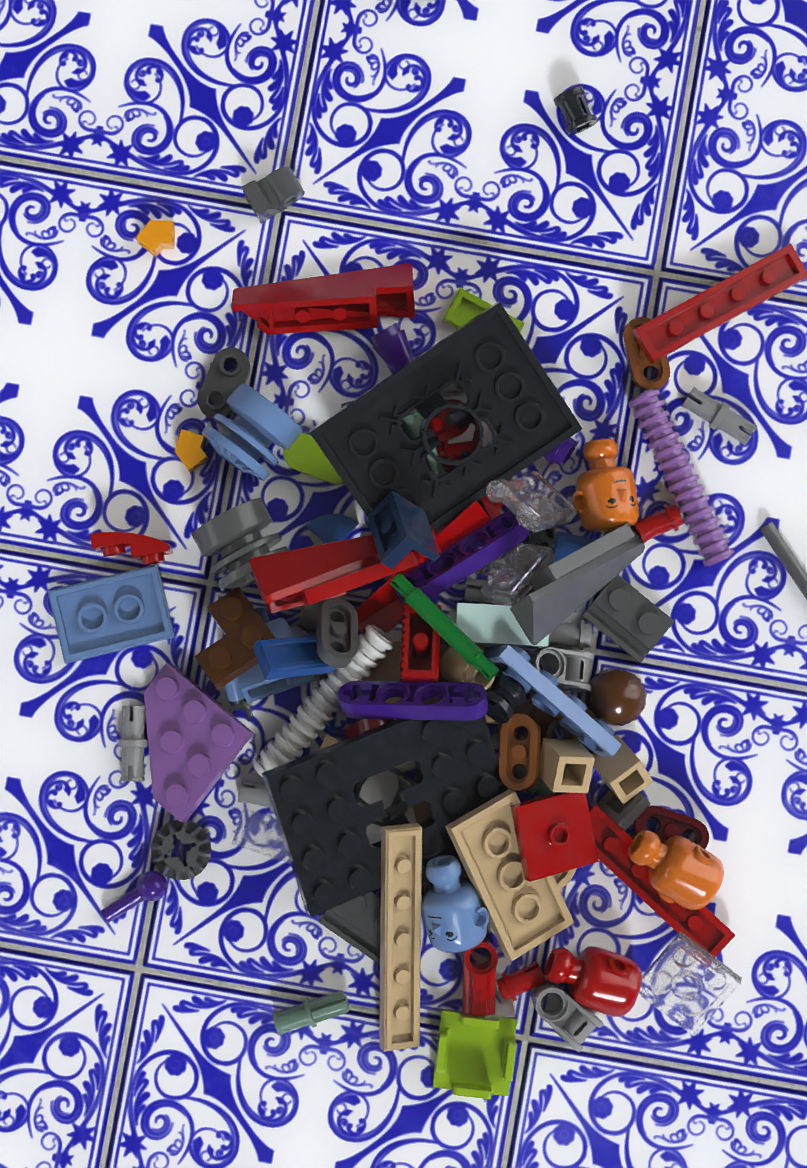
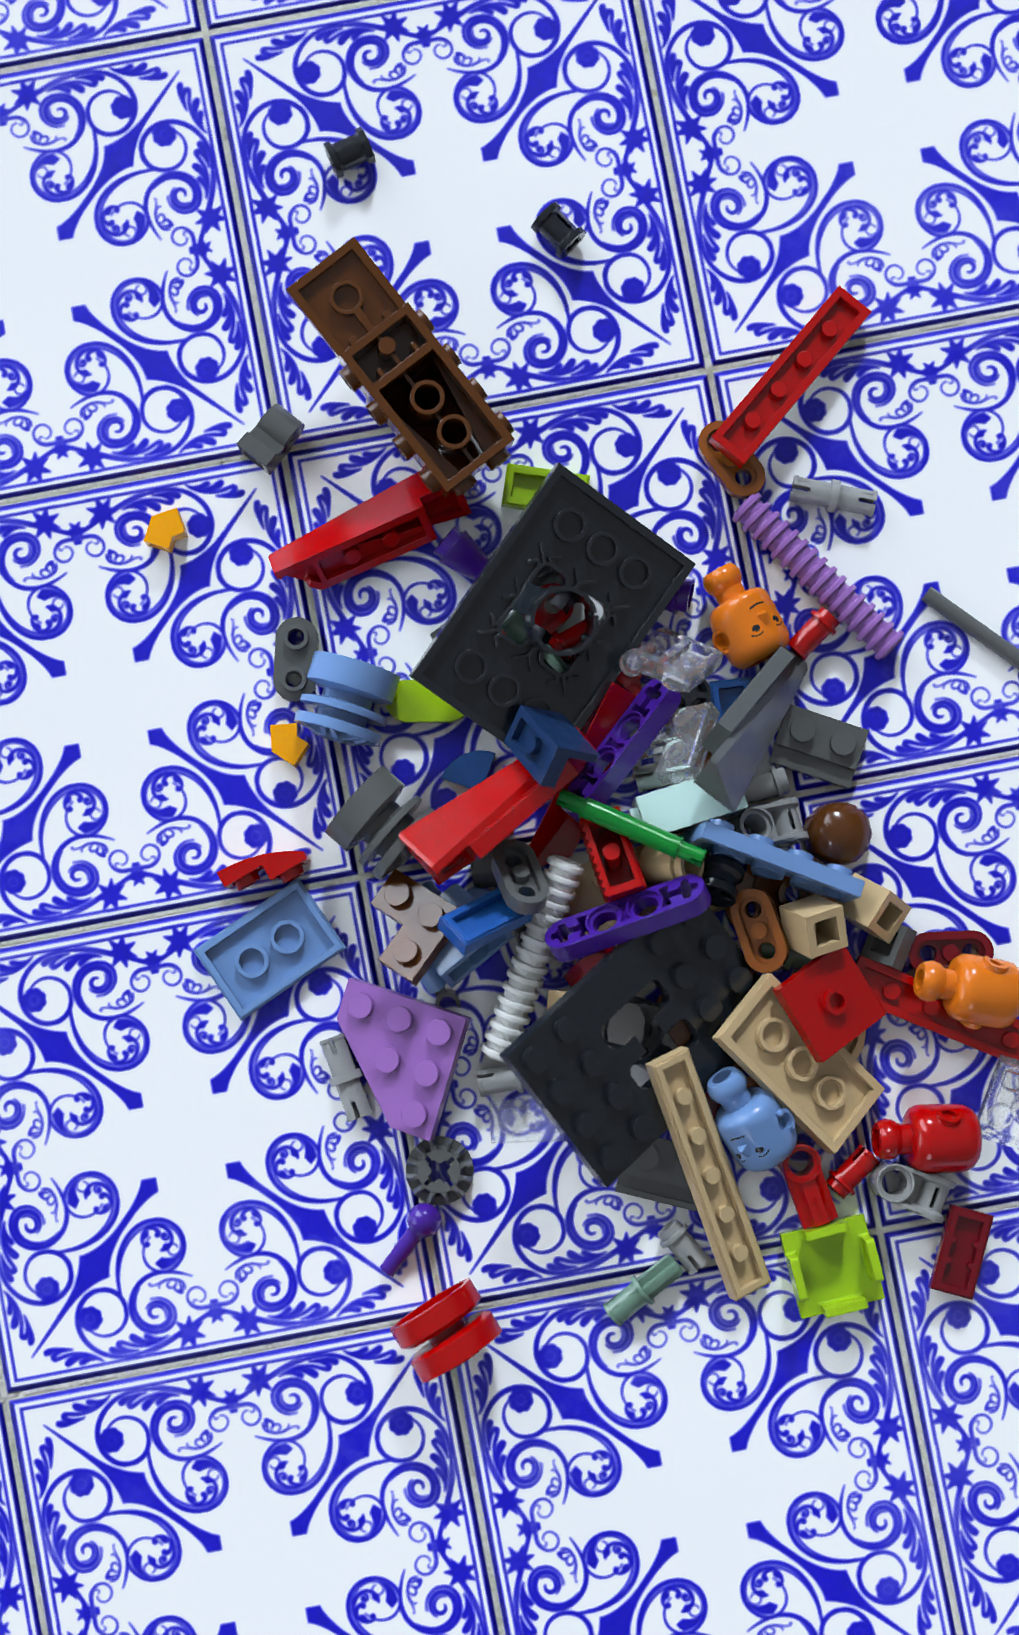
camera: 15 degrees left, 0 degrees up
none -> reddish brown wedge [286,237,515,498]
none -> red wheel [390,1277,502,1383]
none -> light grey pin [657,1218,711,1275]
none -> dark red plate [928,1204,994,1300]

